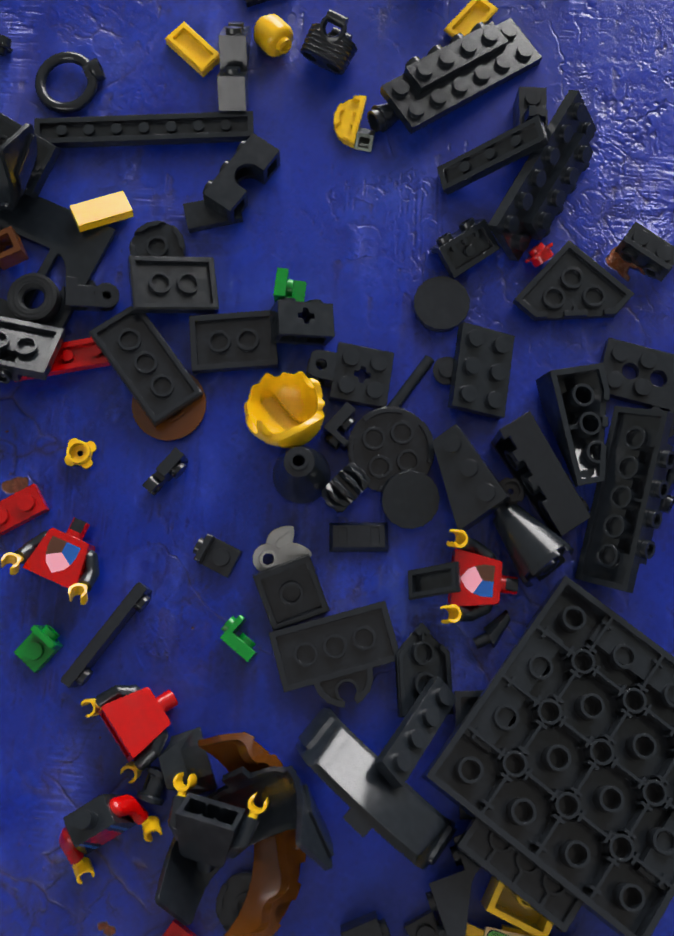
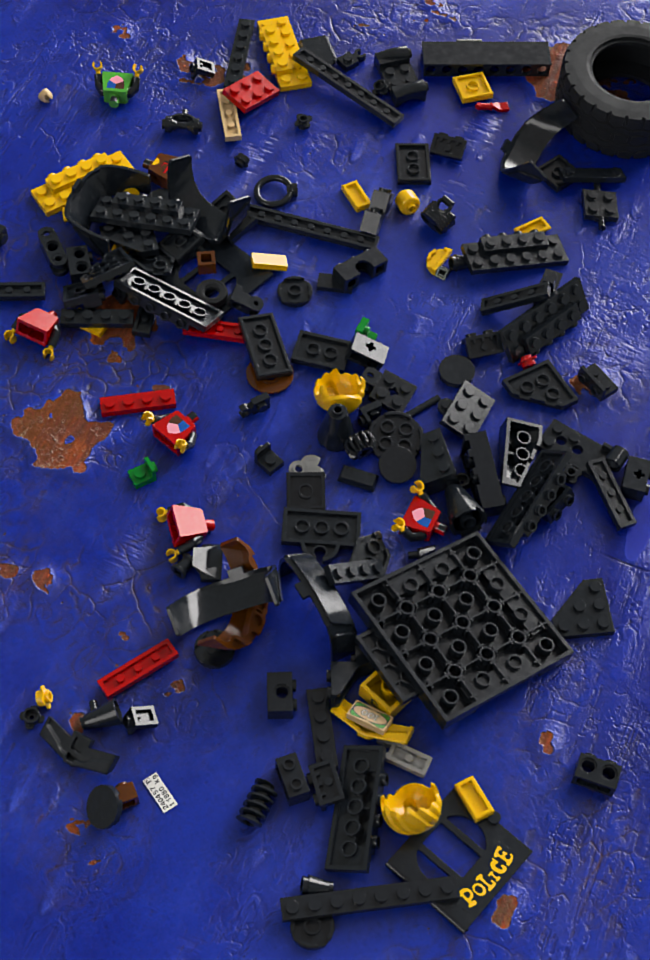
camera: 15 degrees right, 20 degrees down
torso [59,794,162,884] -> none
black plate [61,582,152,688] -> none
yellow plate [64,438,97,469] -> none
black tile [128,256,219,313] -> none
black torso [168,772,269,873] -> none
green bracket [220,614,258,662] -> none
black tile [408,561,461,600] -> none

